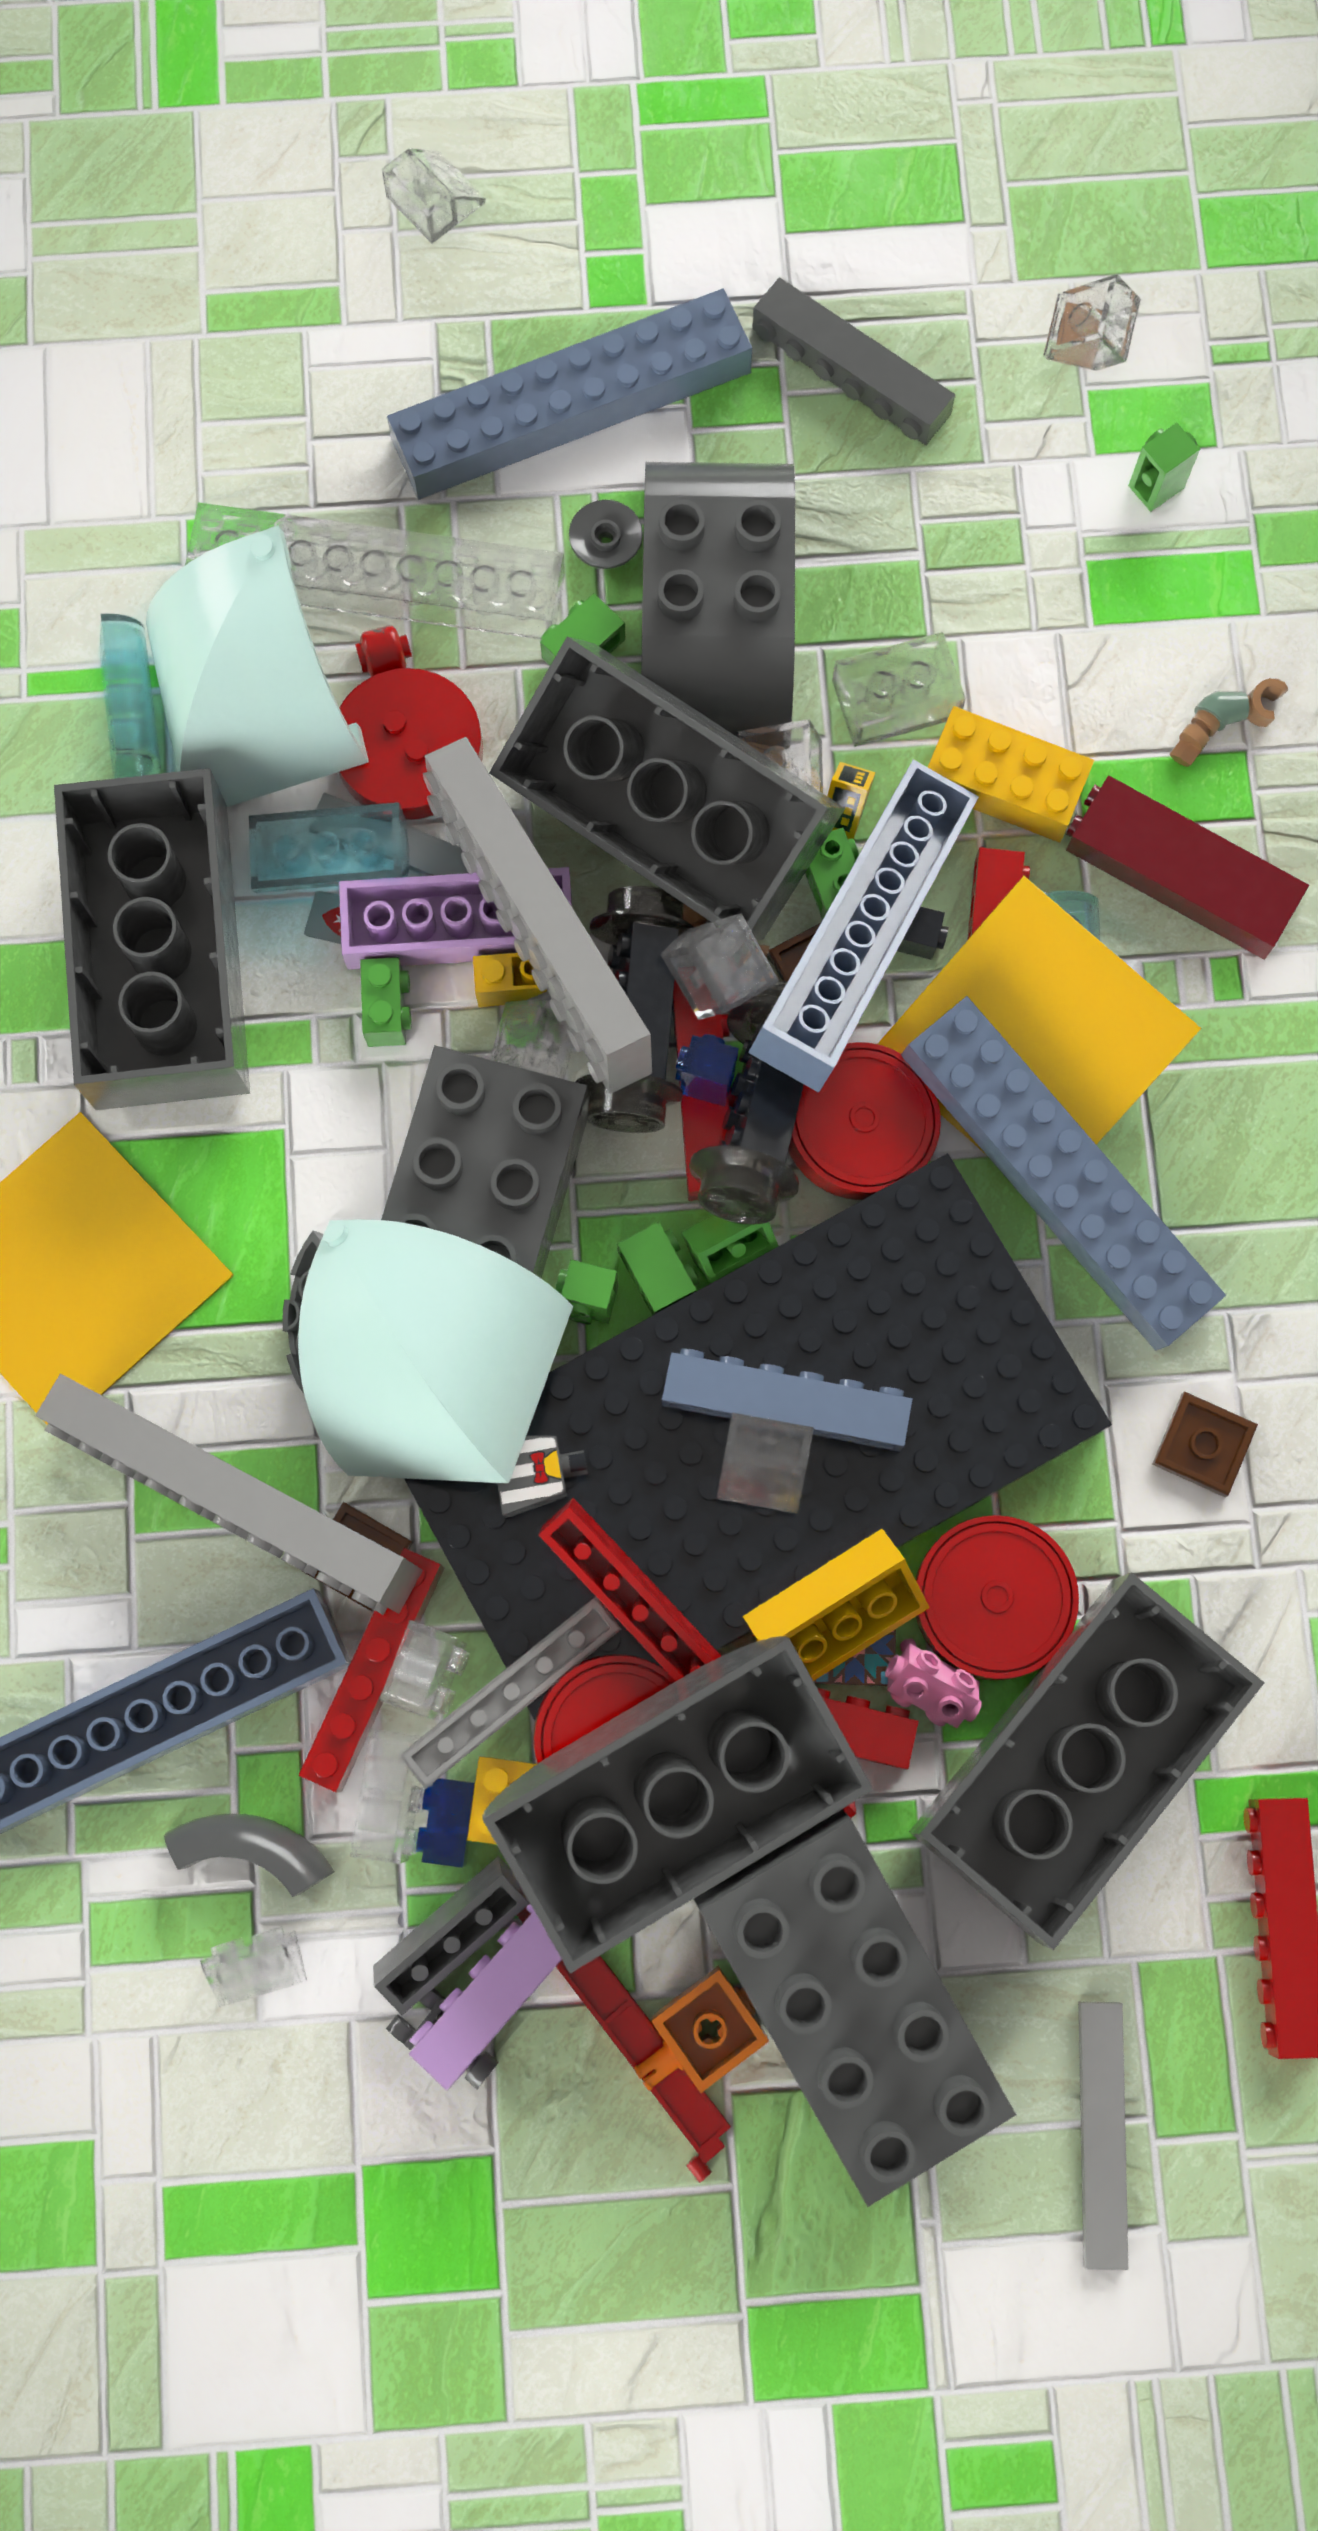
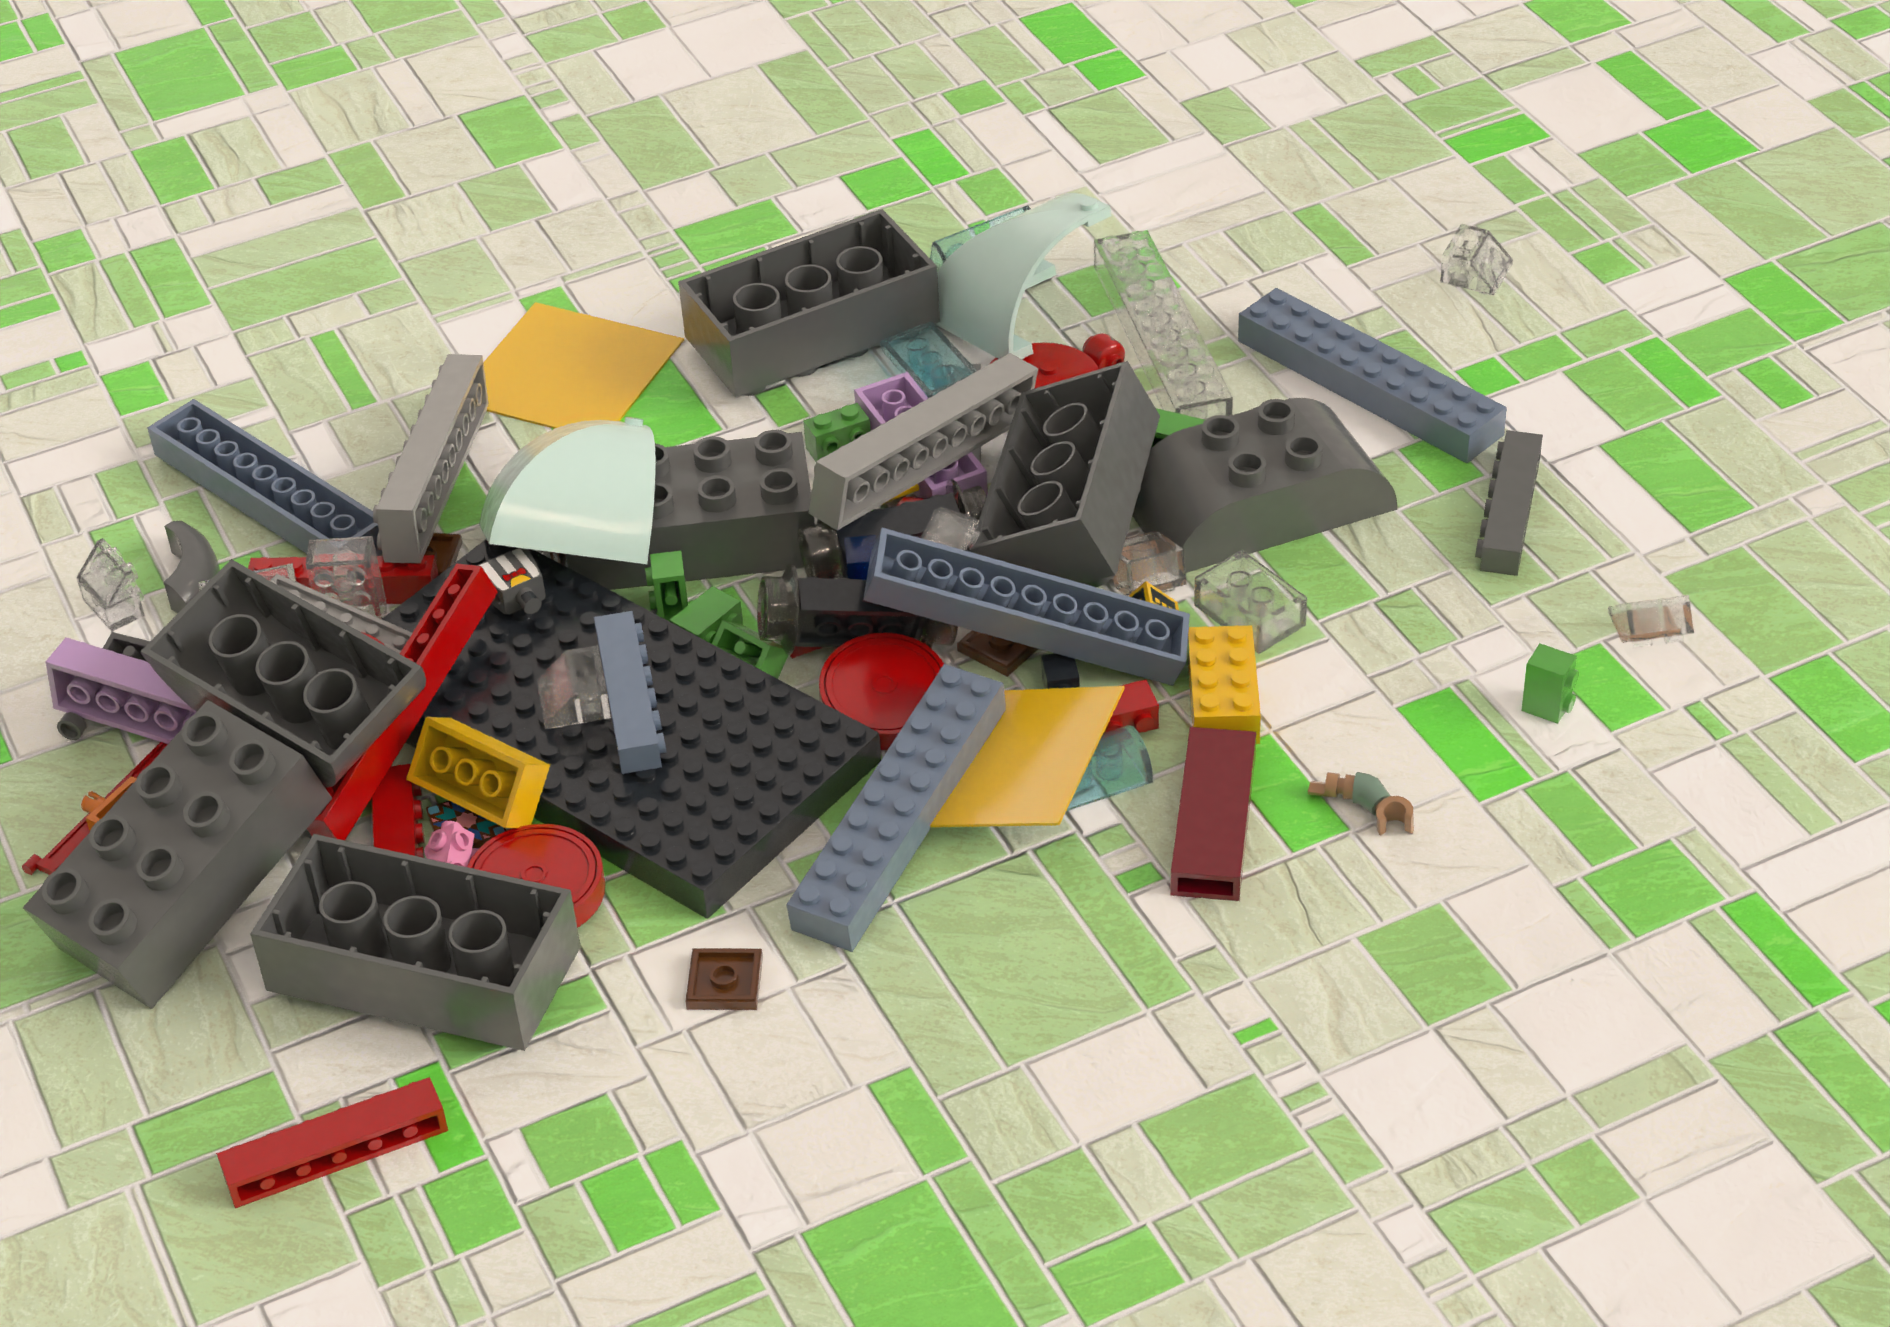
camera: 70 degrees right, 35 degrees down
light grey tile [1078,2002,1129,2270] -> none

